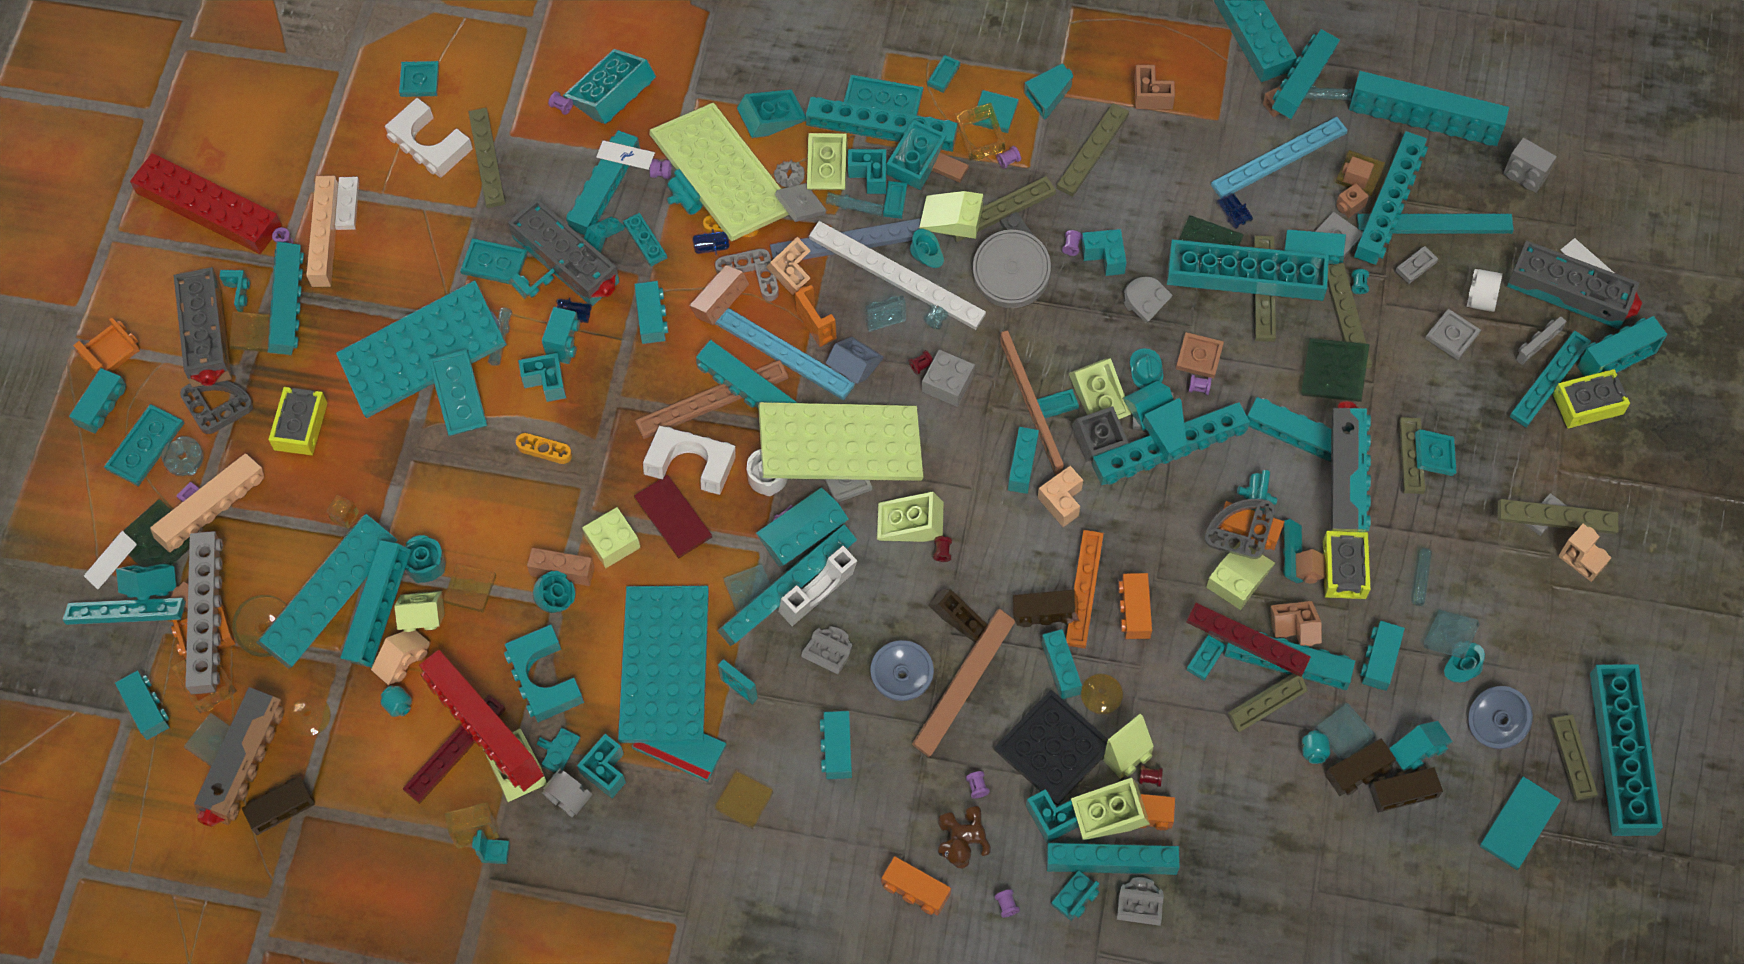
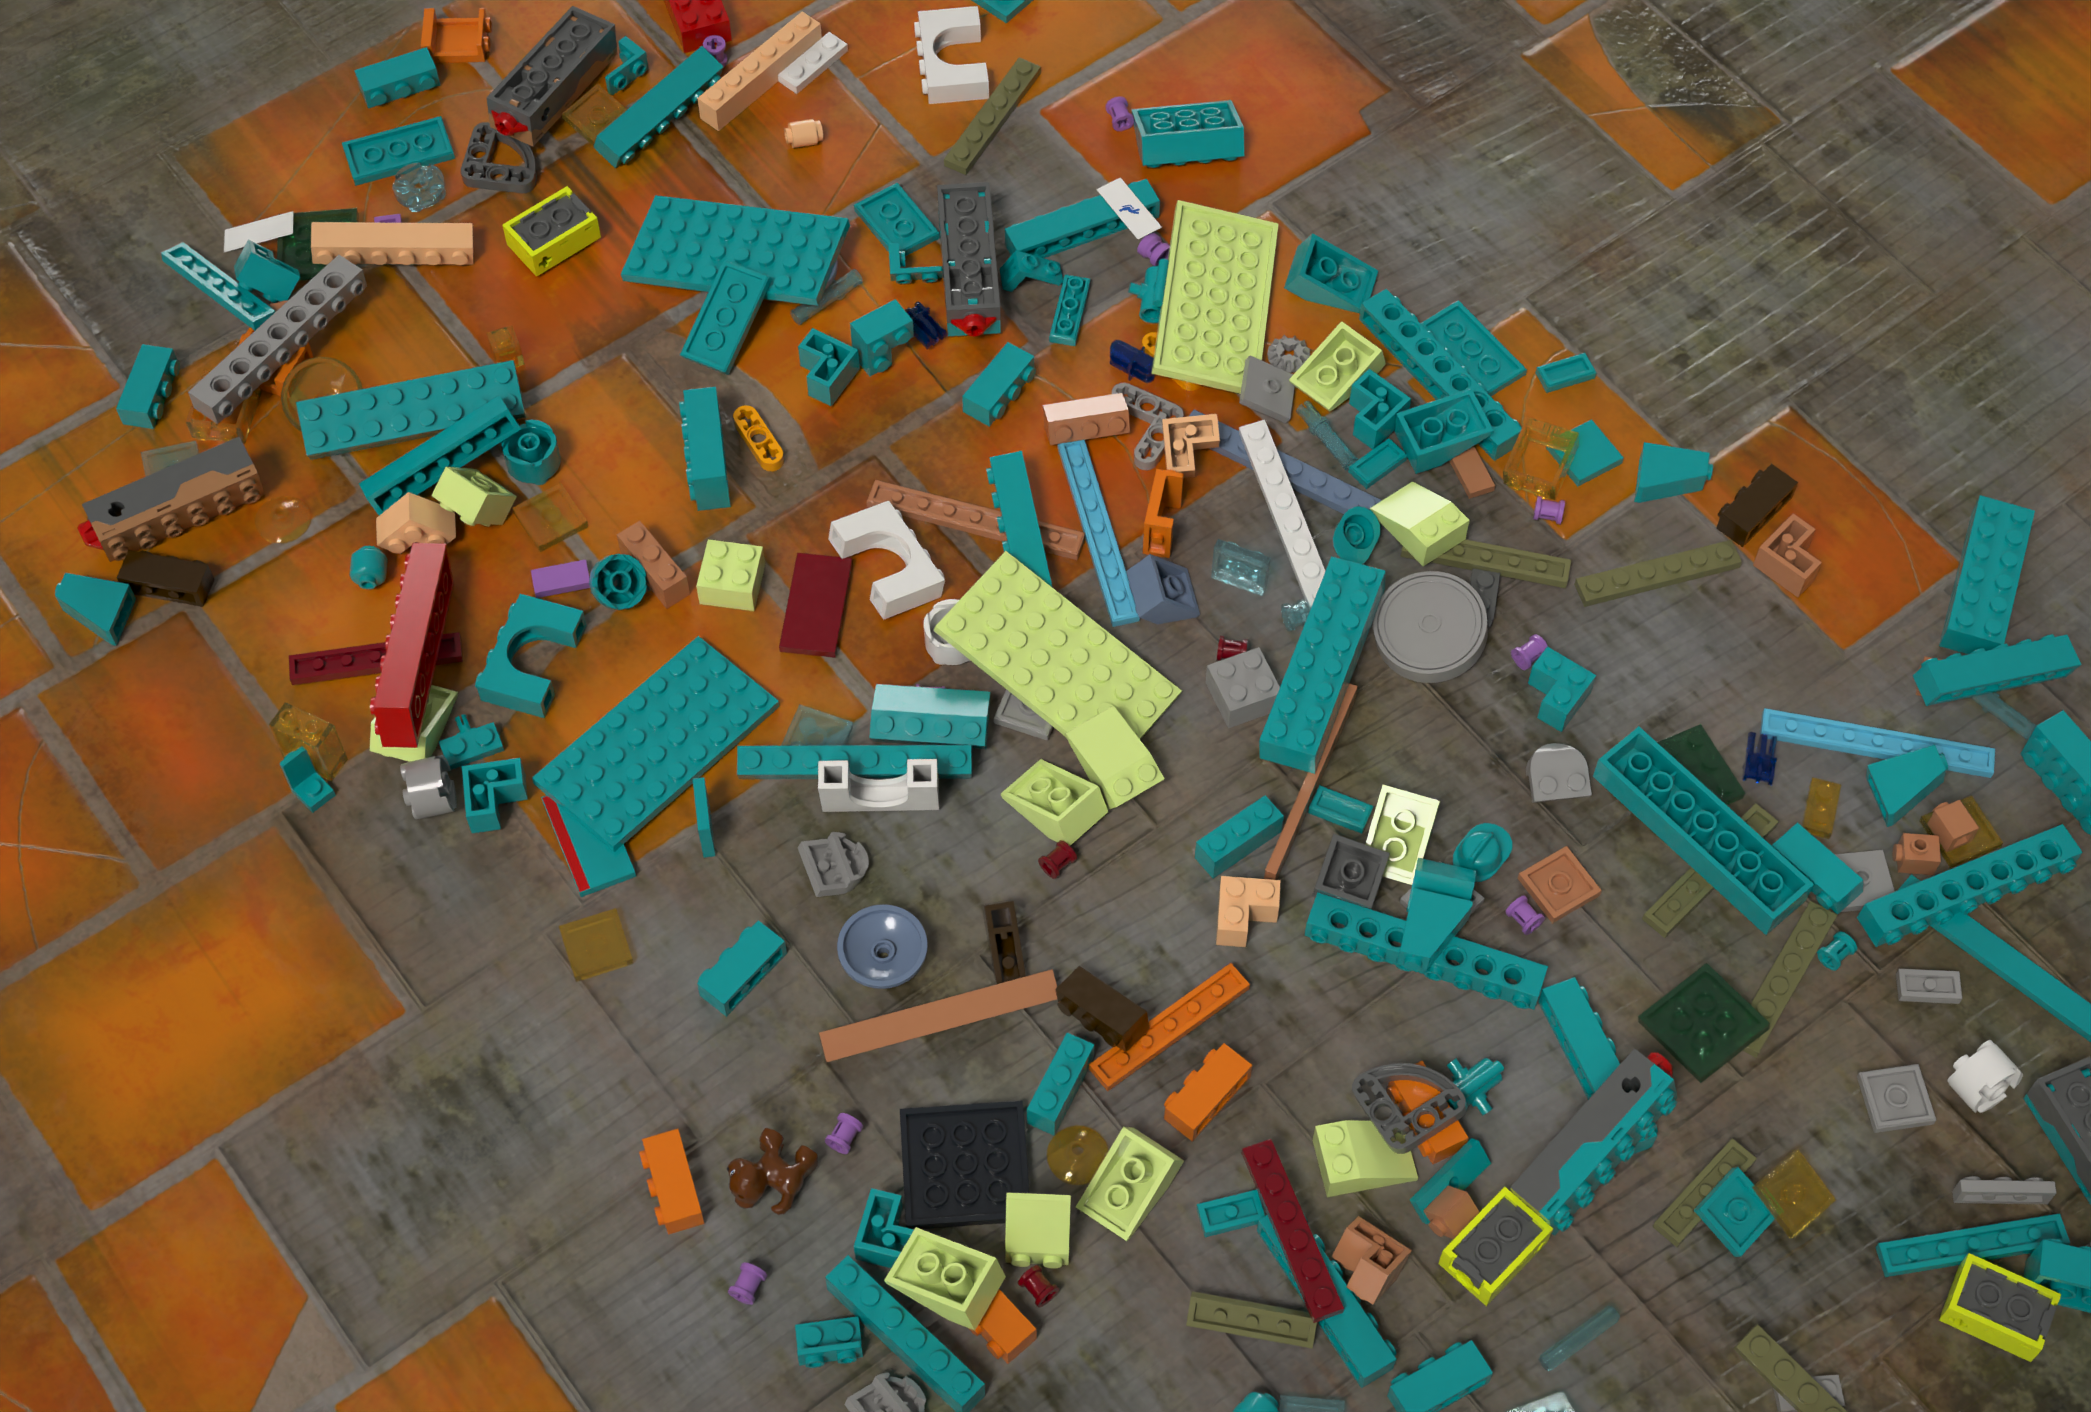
camera: 40 degrees right, 5 degrees down
none -> teal slope [55,573,136,646]
none -> medium lavender tile [531,560,590,598]
none -> teal brick [679,386,731,511]
none -> light nougat brick [784,119,823,148]
none -> yellowish green slope [1064,706,1164,809]
none -> yellowish green slope [1076,1127,1184,1241]
none -> teal brick [1259,556,1386,774]
none -> dark brown brick [1716,464,1798,547]
none -> clear yellow plate [1752,1149,1836,1238]
none -> clear yellow plate [1802,777,1841,839]
none -> teal slope [1866,745,1948,827]

